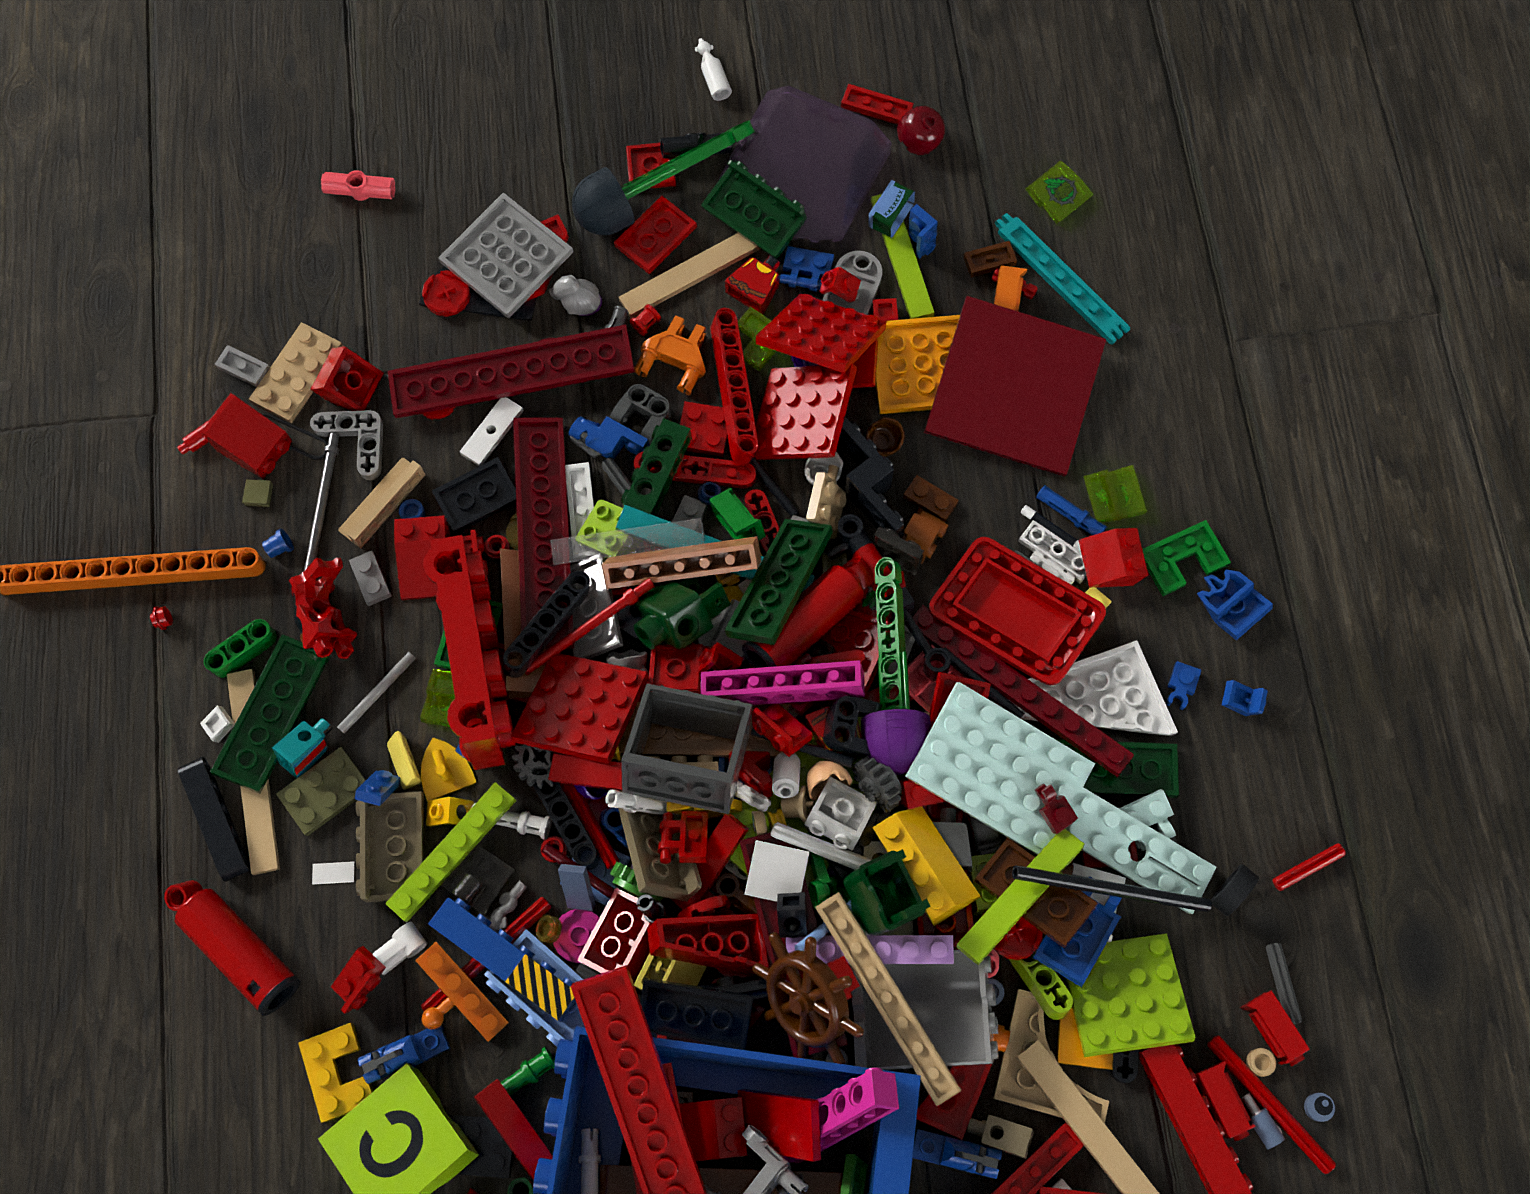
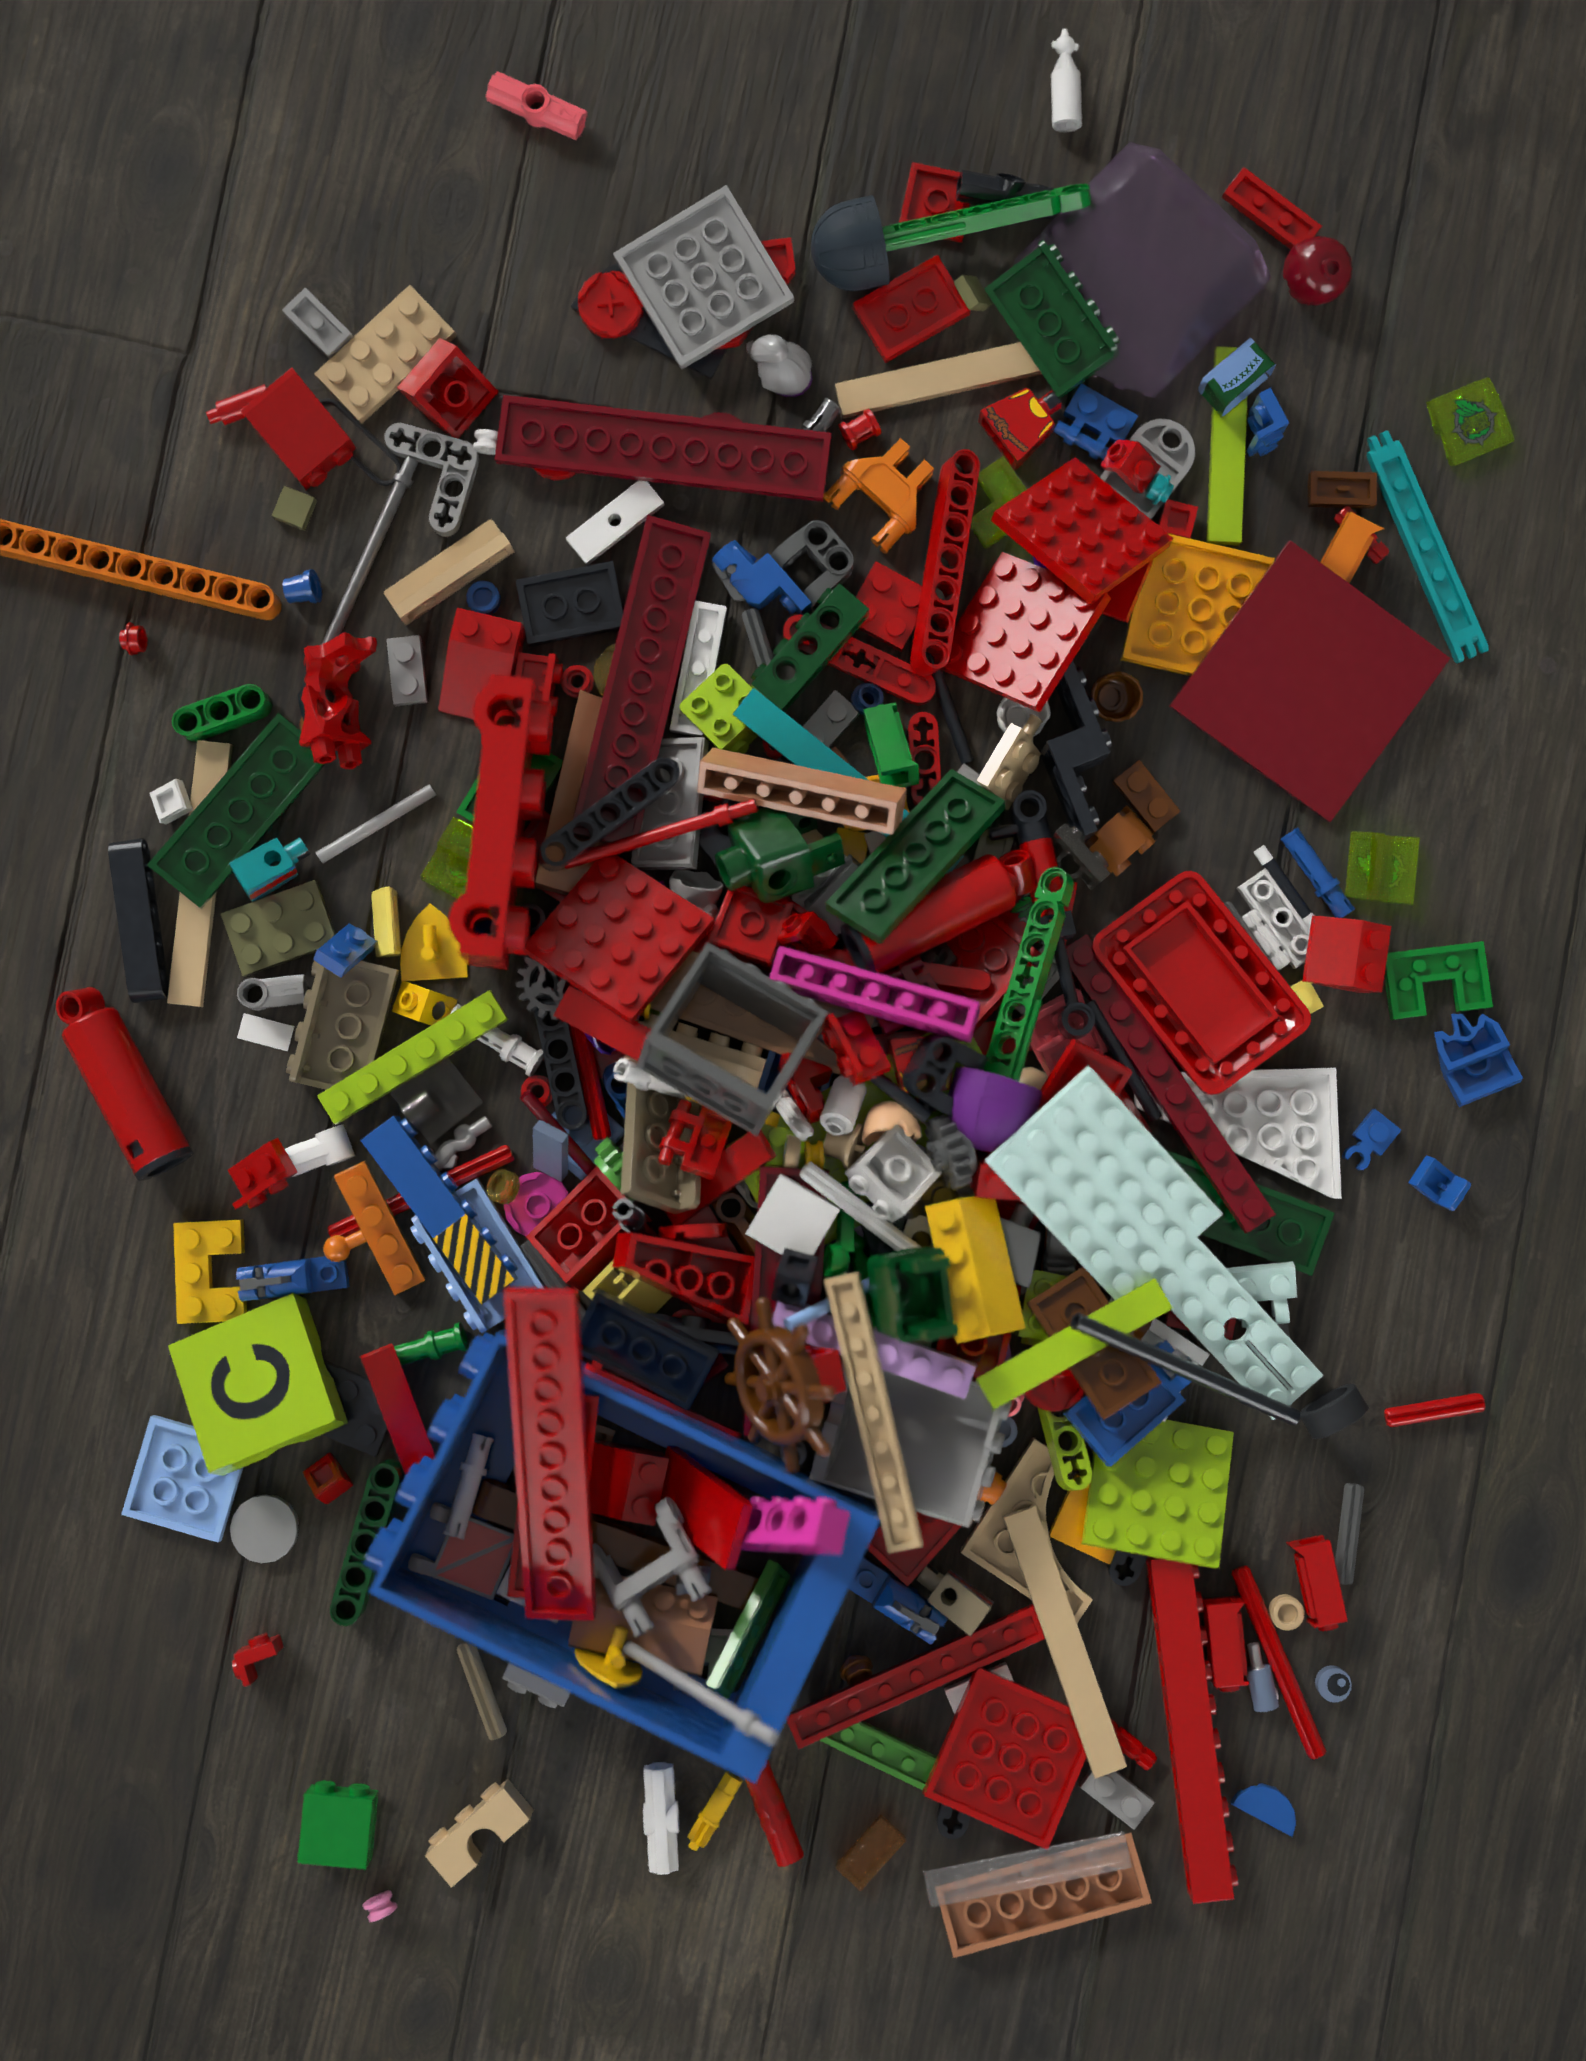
camera: 15 degrees right, 15 degrees up
clear tile [550,518,705,565] -> none
dark red plate [1035,784,1078,834] -> none
none -> light grey piece [237,974,308,1011]
none -> white bush [473,429,498,455]
none -> olive tile [954,275,992,311]
none -> teal plate [1145,473,1174,505]

